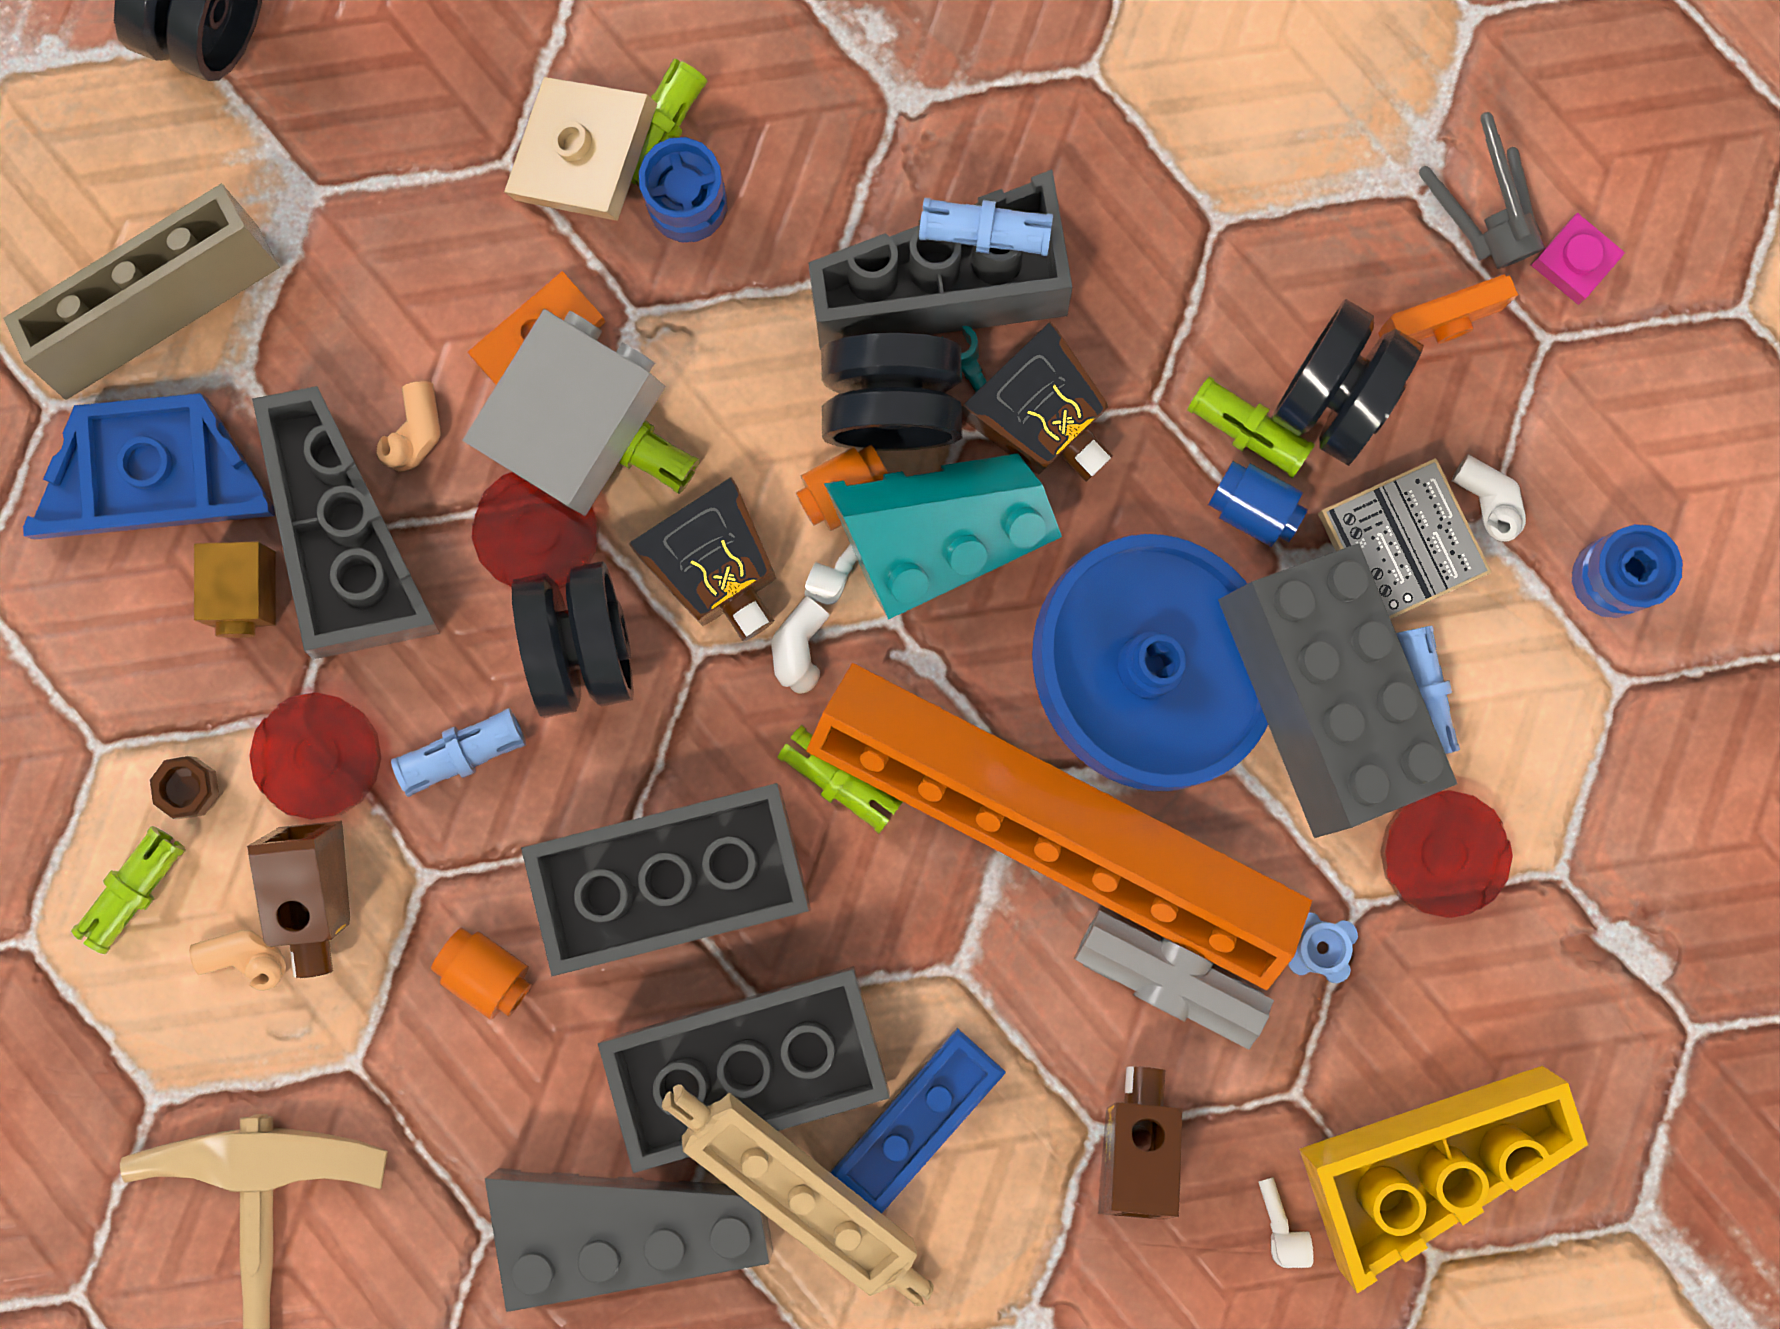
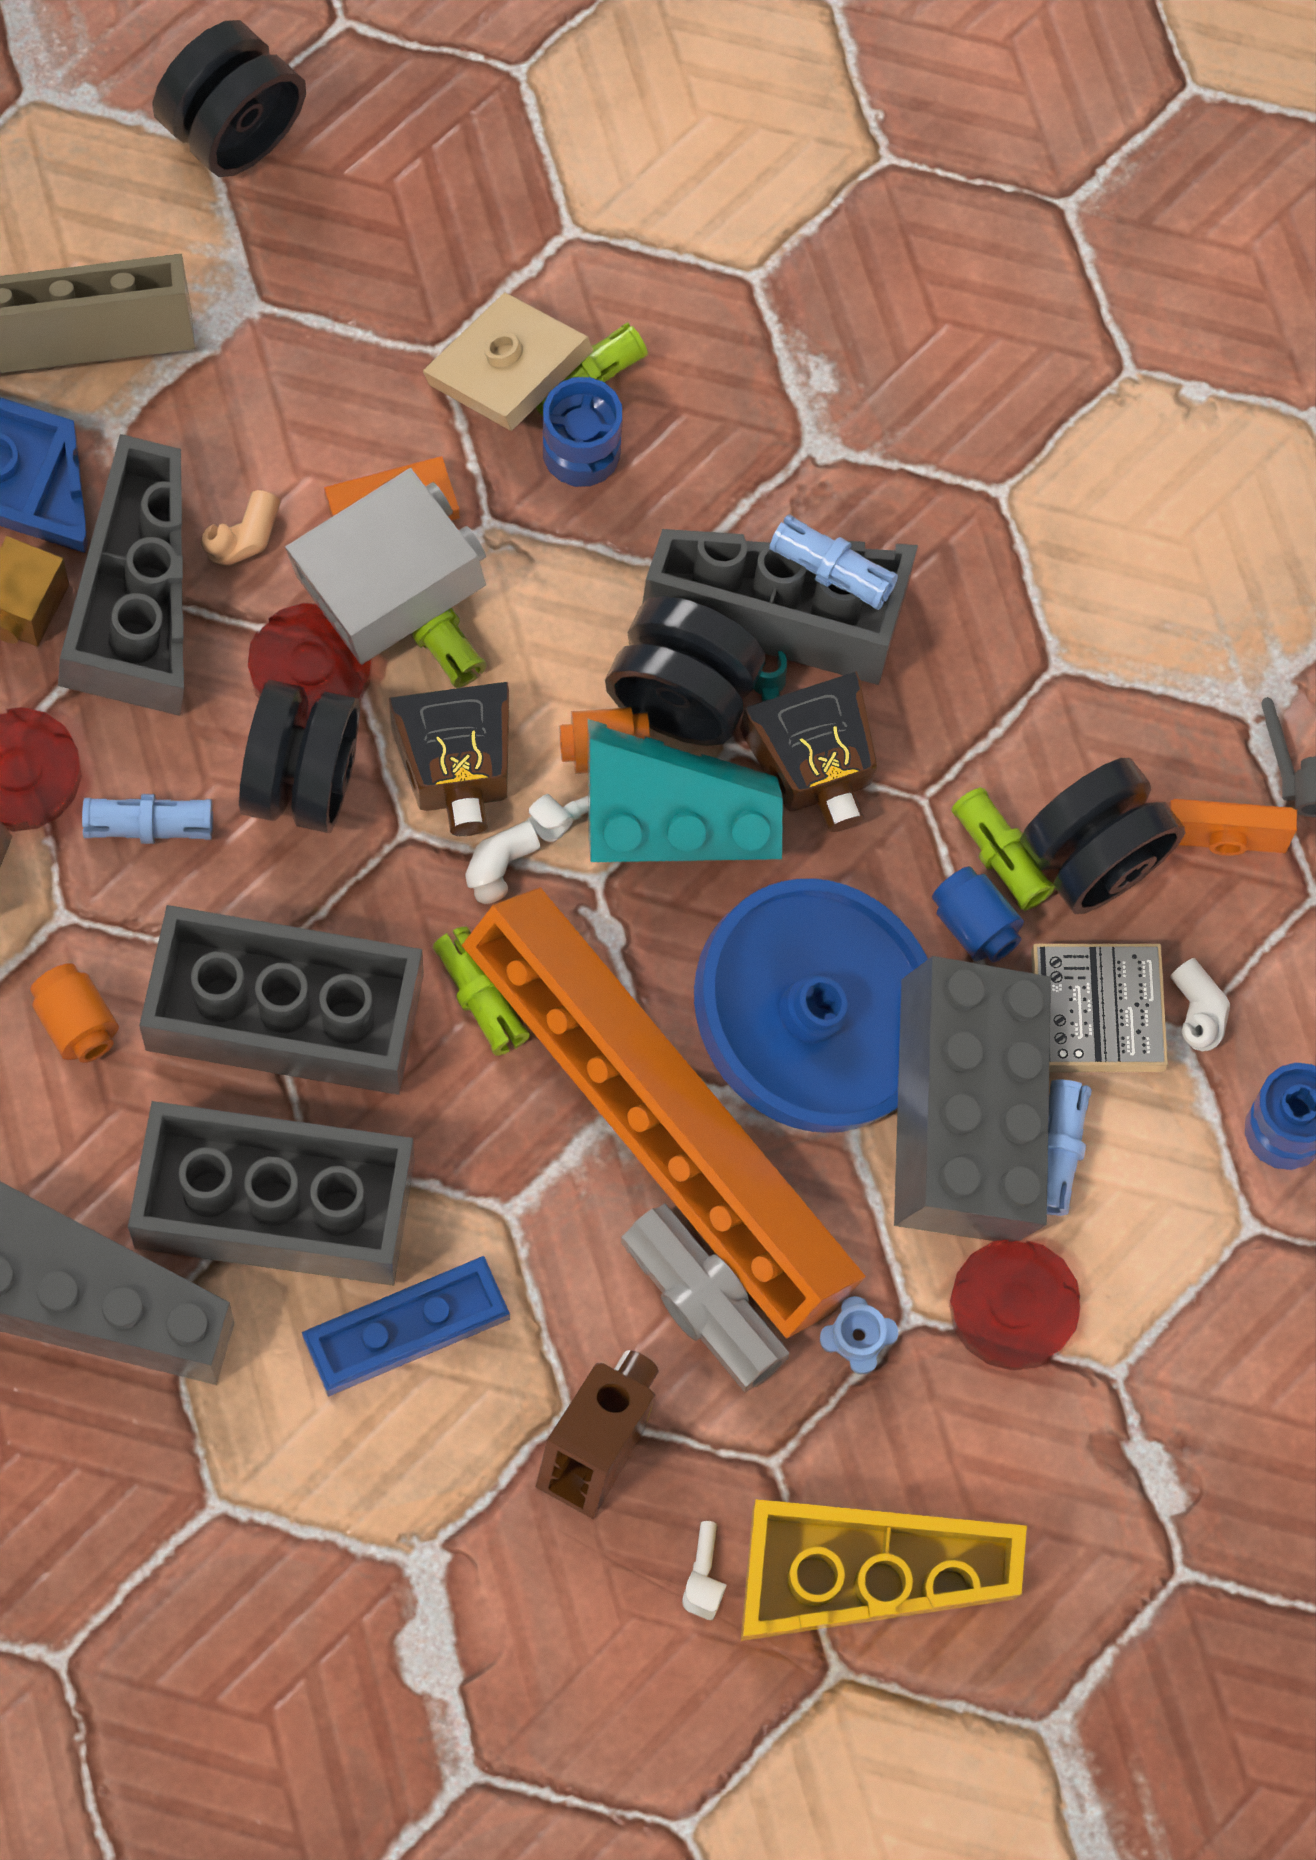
camera: 20 degrees right, 15 degrees down
tan plate [662,1085,934,1306] -> none

